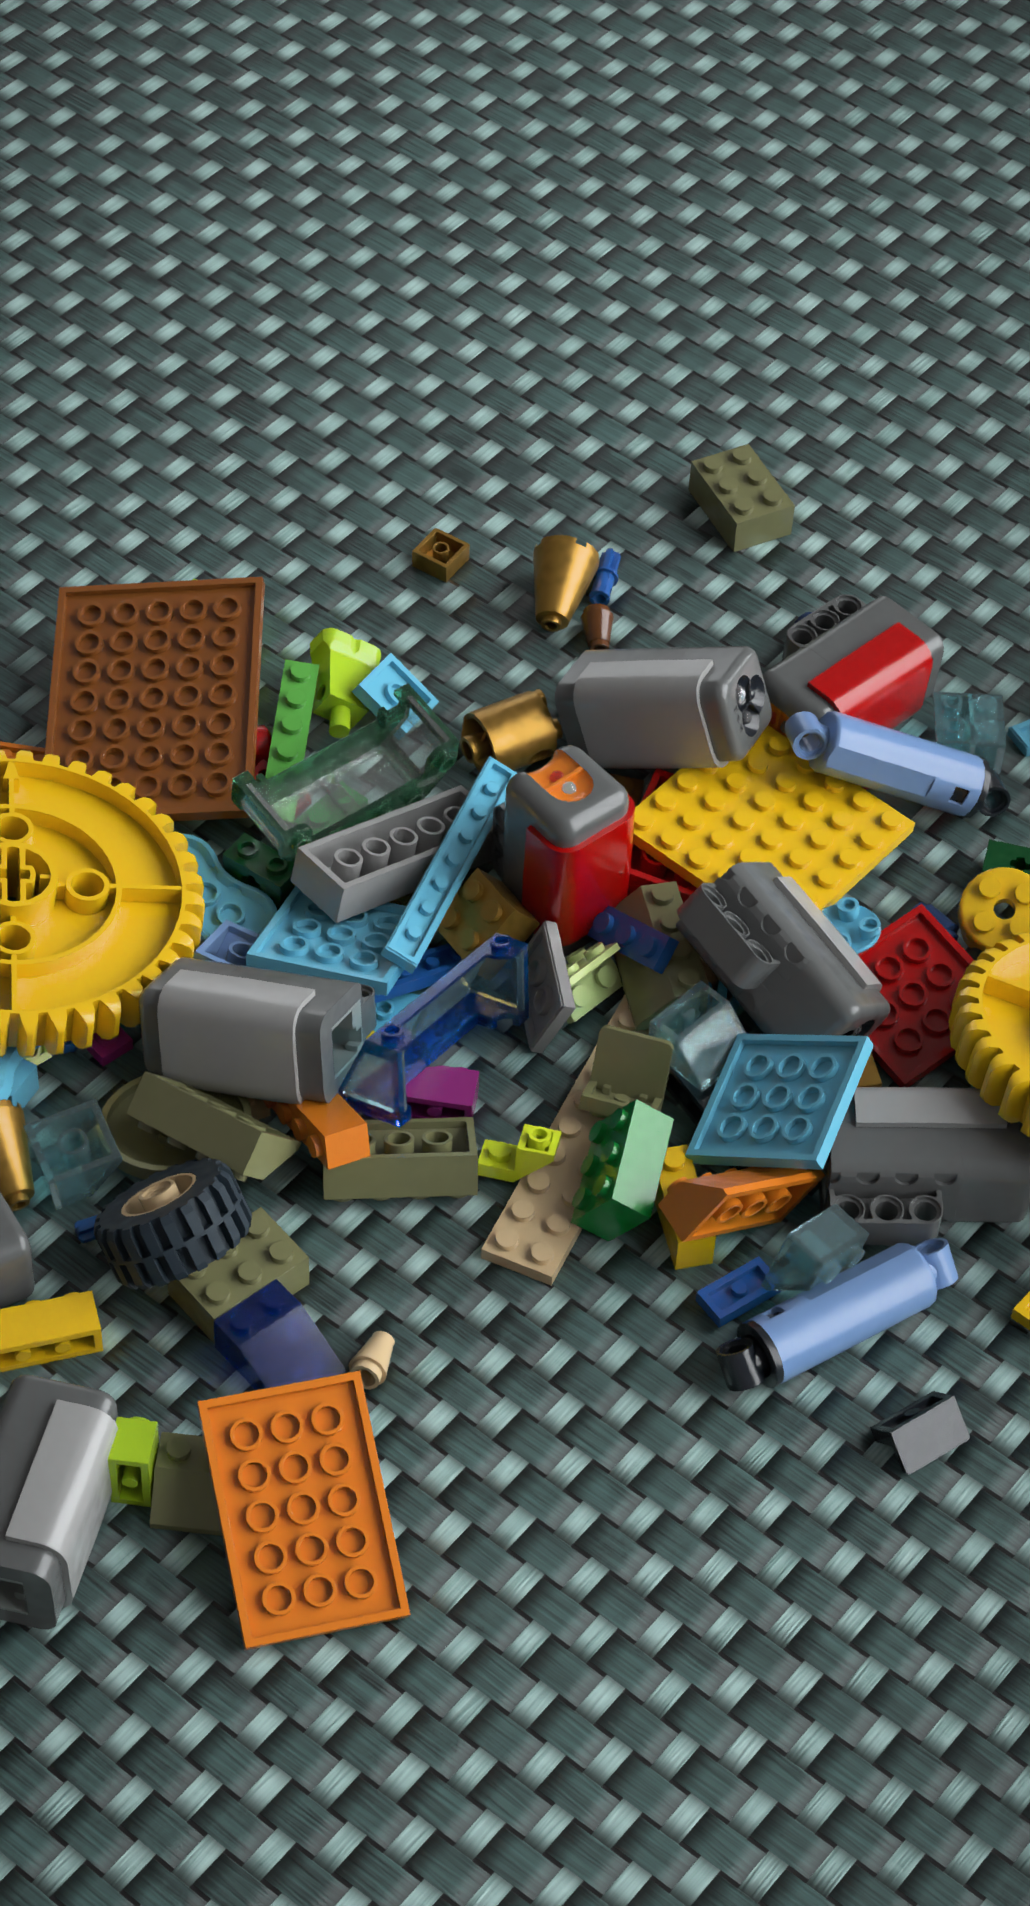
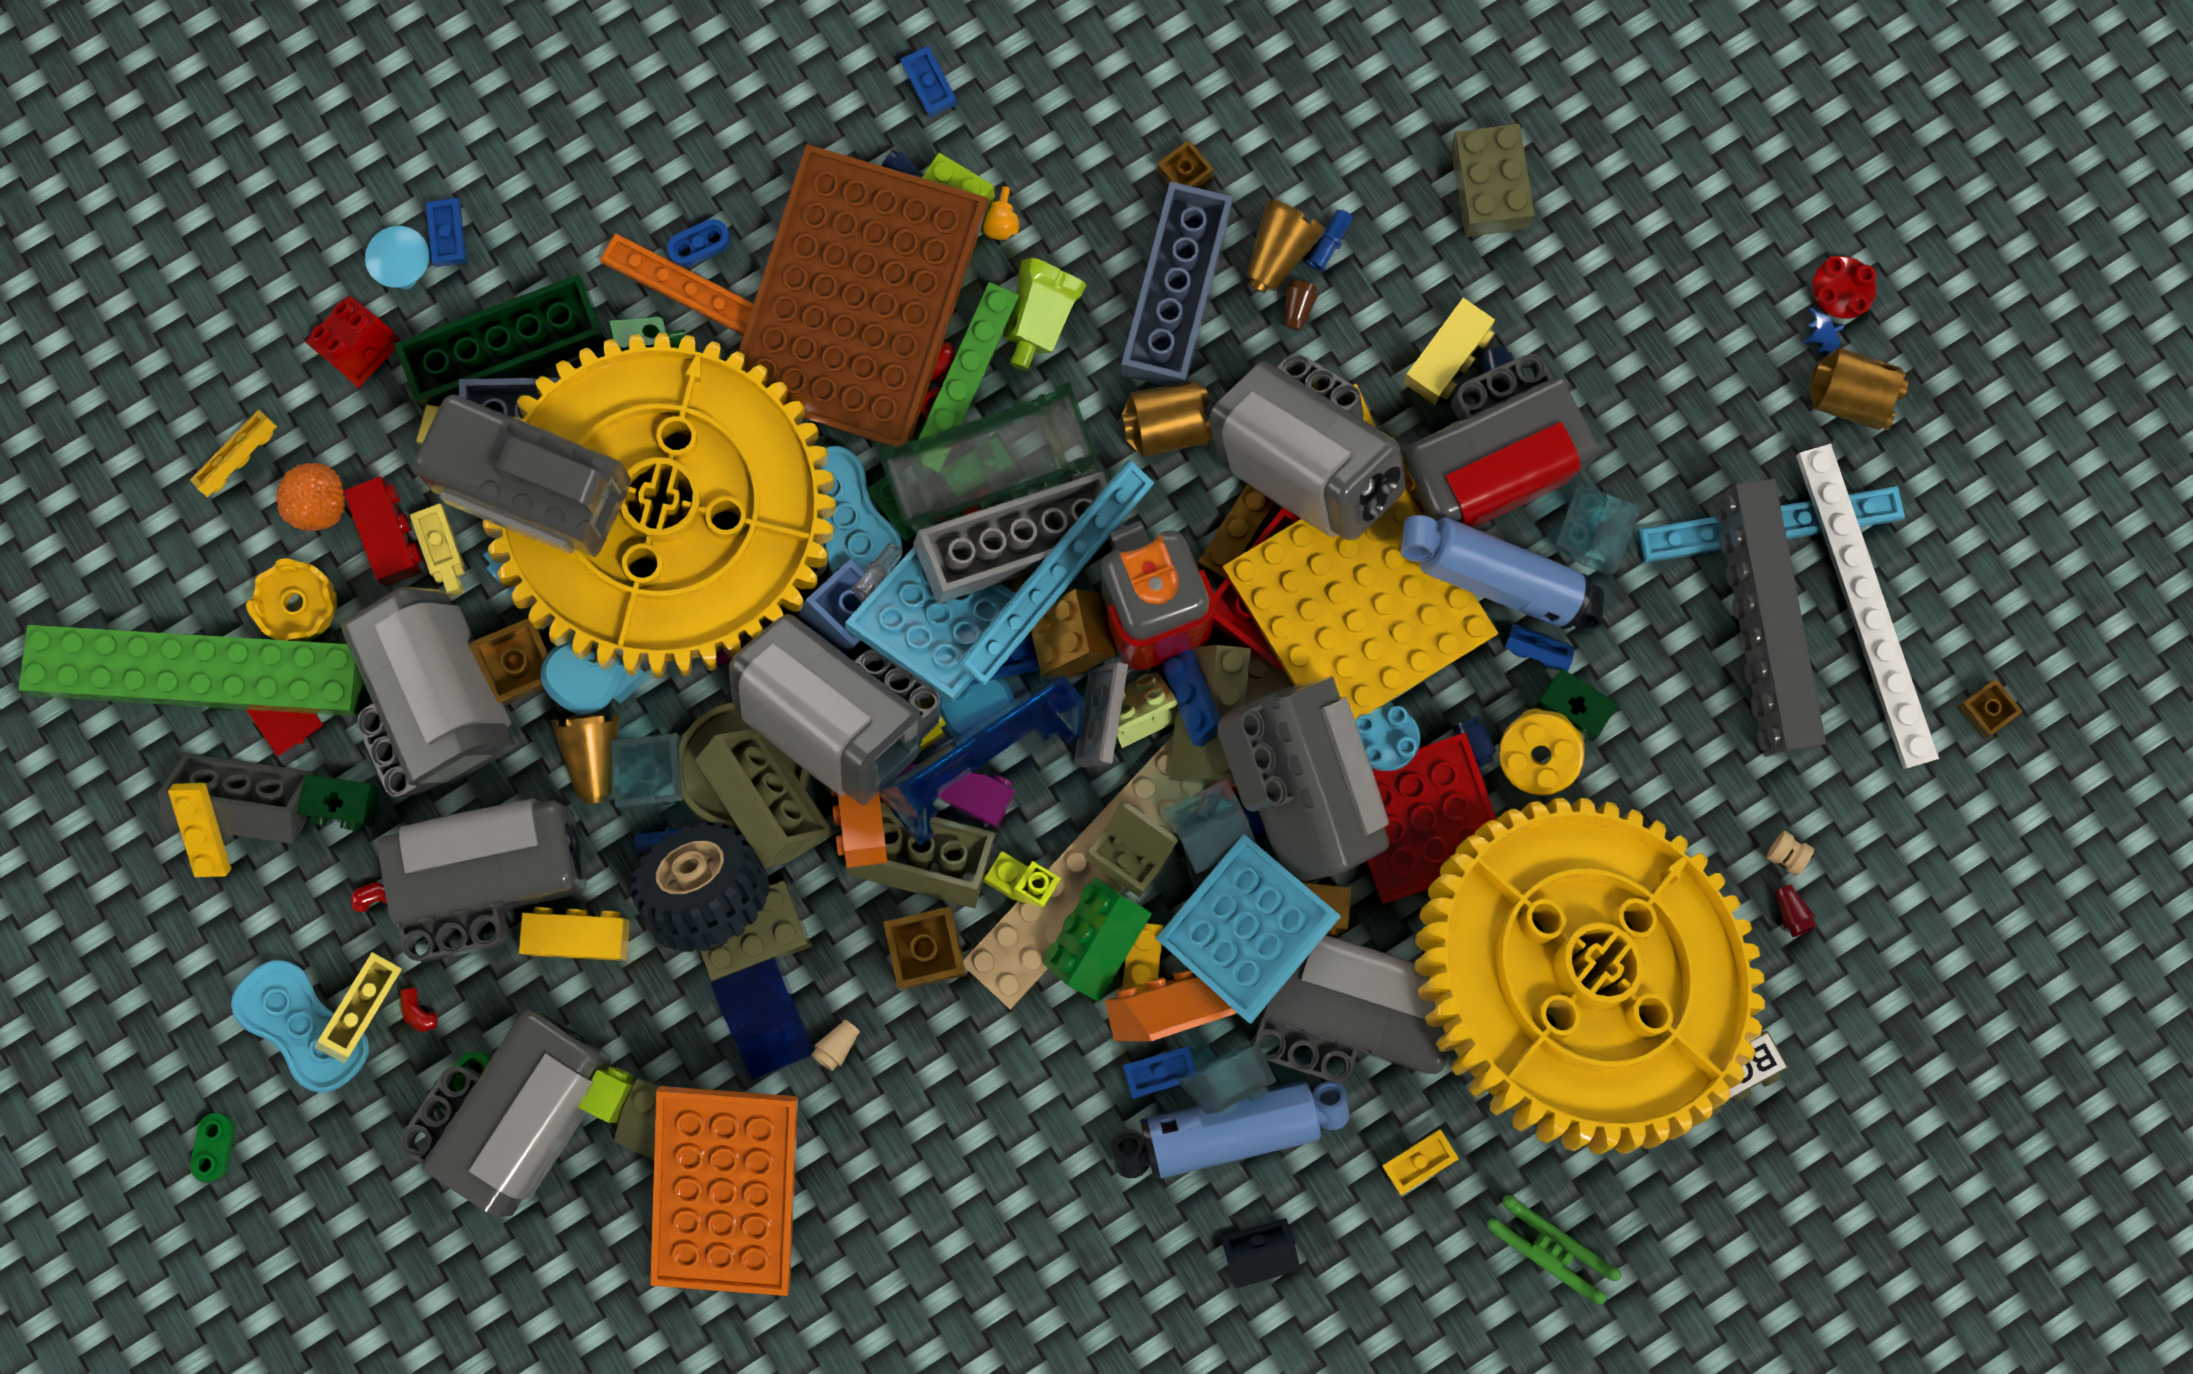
camera: 25 degrees right, 30 degrees up
medium azure plate [352,653,439,741] -> none
none -> clear axle [851,543,903,602]
none -> pearl gold brick [883,906,967,991]
none -> blue plate [900,46,957,118]
none -> light orange piece [983,186,1019,240]
none -> sand blue brick [1121,182,1233,387]
none -> light yellow brick [1403,298,1495,405]
none -> blue plate [1505,623,1575,672]

